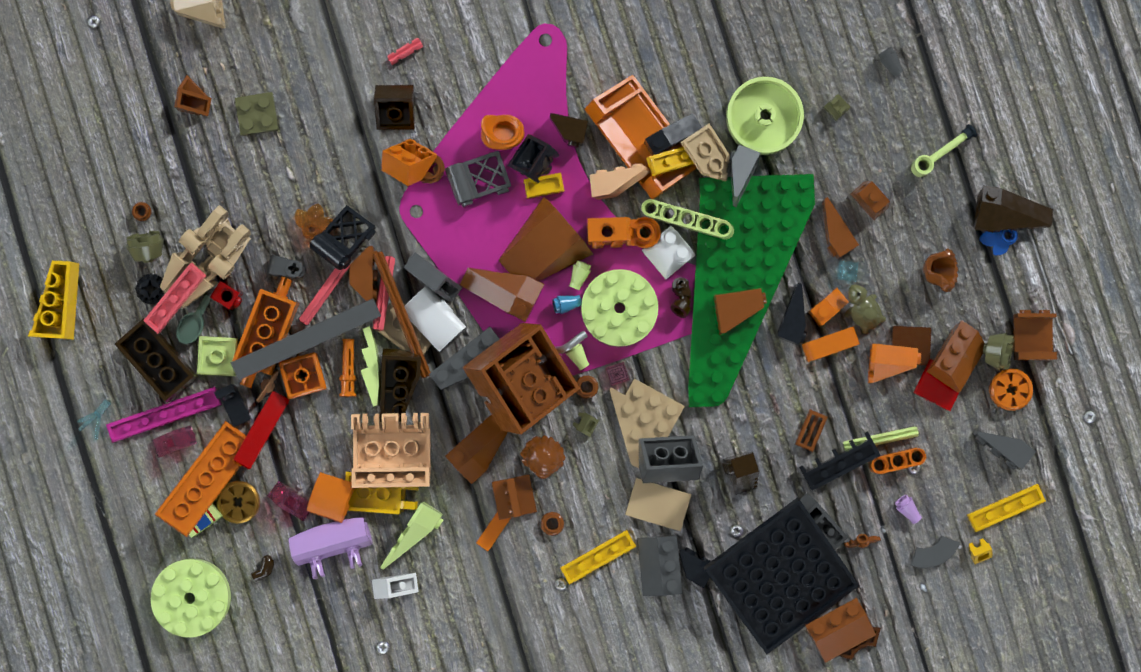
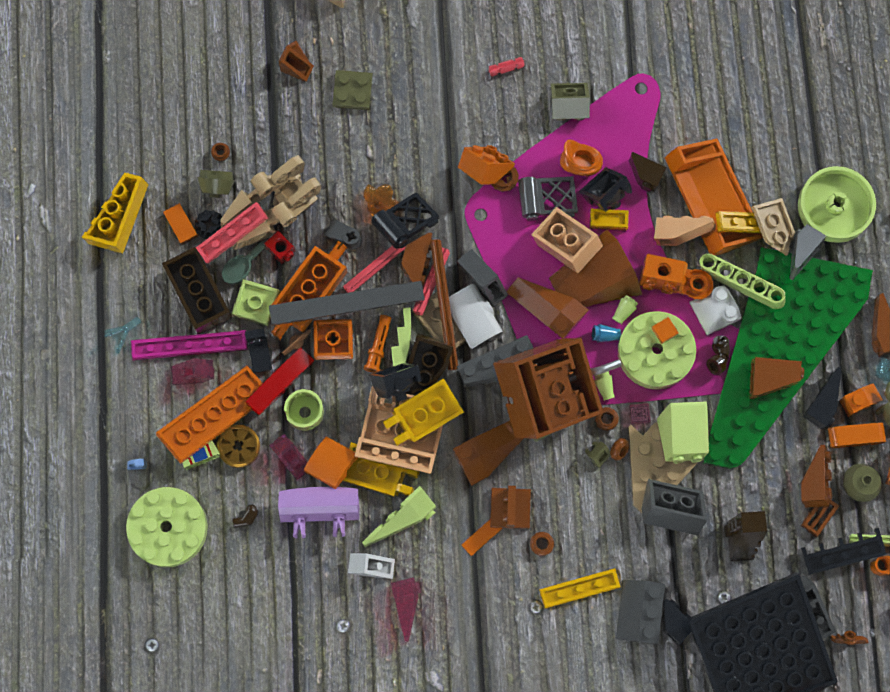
camera: 15 degrees right, 10 degrees down
dark brown slope [374,85,415,130] -> none
dark orange hair [520,435,566,479] -> none
tan tile [625,478,692,531] -> none
slope [644,113,702,156] -> none
none -> light blue tile [127,458,147,470]
none -> orange tile [163,203,198,245]
none -> yellowish green piece [284,389,324,431]
none -> black brick [369,363,421,401]
none -> yellow tile [383,378,464,446]
none -> clear pink slope [391,577,422,643]
none -> light nougat brick [531,207,603,273]
none -> olive slope [551,83,590,121]
none -> dark orange piece [610,438,630,461]
none -> orange tile [651,317,679,344]
none -> yellowish green slope [657,402,709,464]
none -> dark orange slope [801,445,832,508]
none -> olive cone [843,463,882,502]

